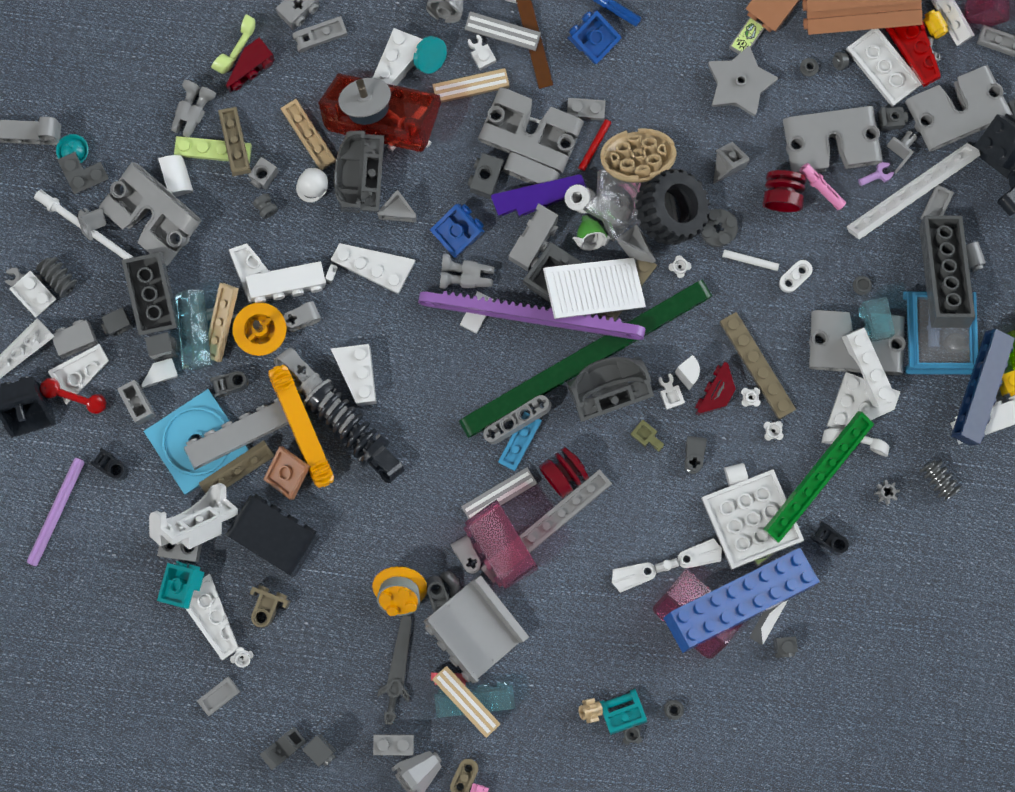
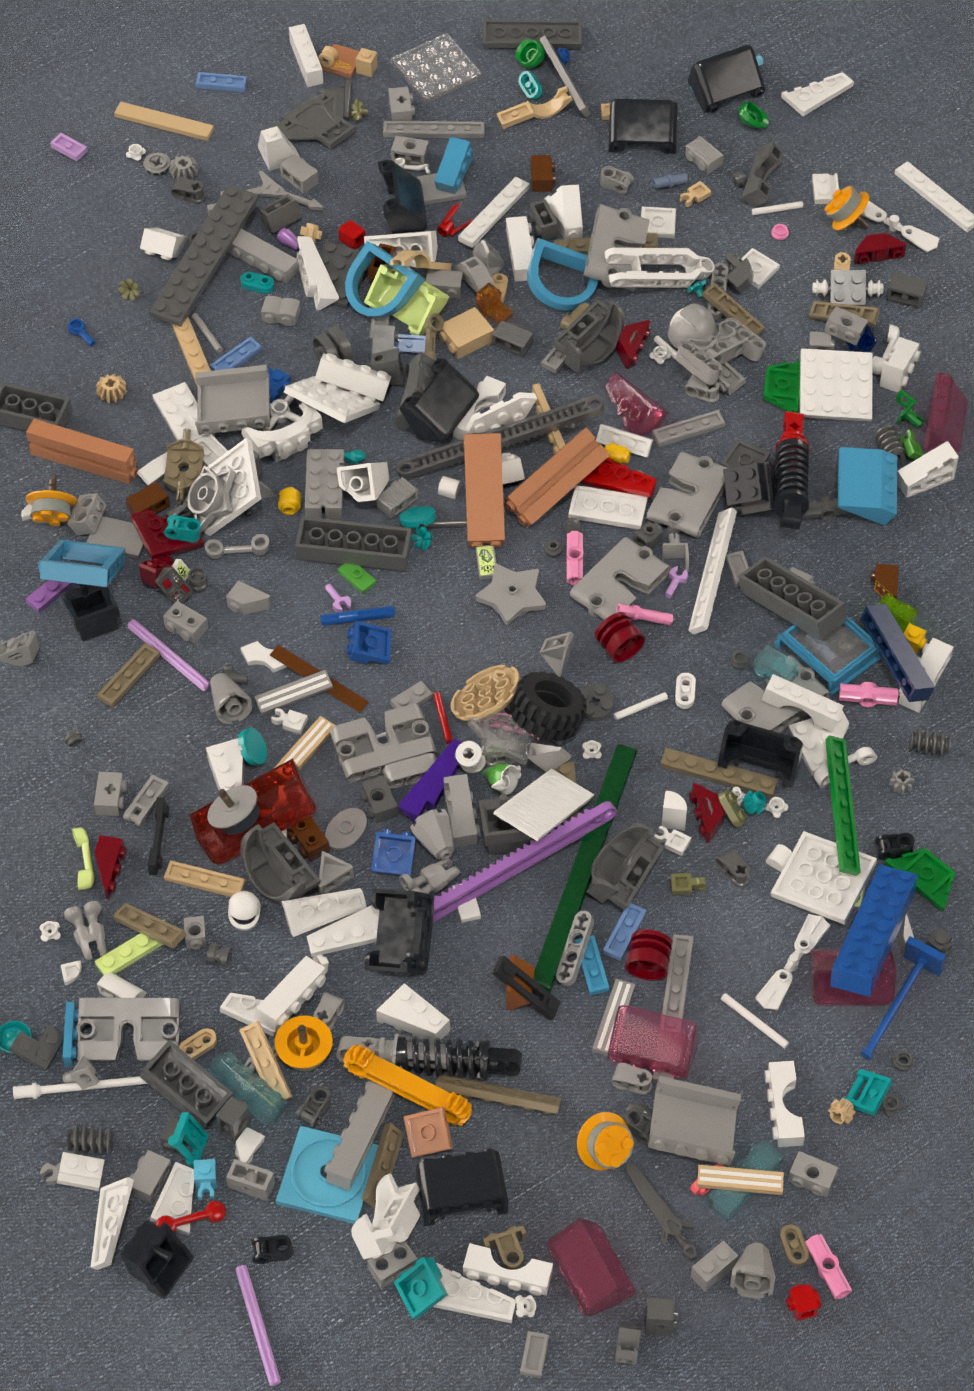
camera: 40 degrees left, 25 degrees down
none -> white plate [39,921,61,942]
none -> white tile [61,960,82,985]
none -> dark azure plate [62,1002,79,1067]
none -> black container [148,797,169,876]
none -> teal plate [168,1112,209,1167]
none -> tan plate [179,1028,217,1060]
none -> medium azure brick [194,1159,217,1200]
none -> white wing [282,888,367,937]
none -> reddish brown brick [287,813,330,862]
none -> light grey piece [325,808,367,851]
none -> black windscreen [364,889,434,975]
none -> light grey cone [410,809,455,860]
none -> dark tan plate [436,1074,562,1114]
none -> white arch [463,1243,553,1296]
none -> black container [492,956,561,1020]
none -> dark orange slope [506,955,535,1010]
none -> clear pink windscreen [547,1218,635,1316]
none -> bright pink piece [566,531,583,585]
none -> medium blue plate [603,903,647,961]
none -> black windscreen [717,720,803,788]
none -> olive plate [718,790,747,828]
none -> white bar [721,993,789,1049]
none -> teal gear [742,790,767,815]
none -> white arch [764,1061,805,1147]
none -> light grey brick [788,1151,838,1197]
none -> bright pink piece [839,682,898,707]
none -> blue tile [860,936,946,1060]
none -> green wing [884,848,955,912]

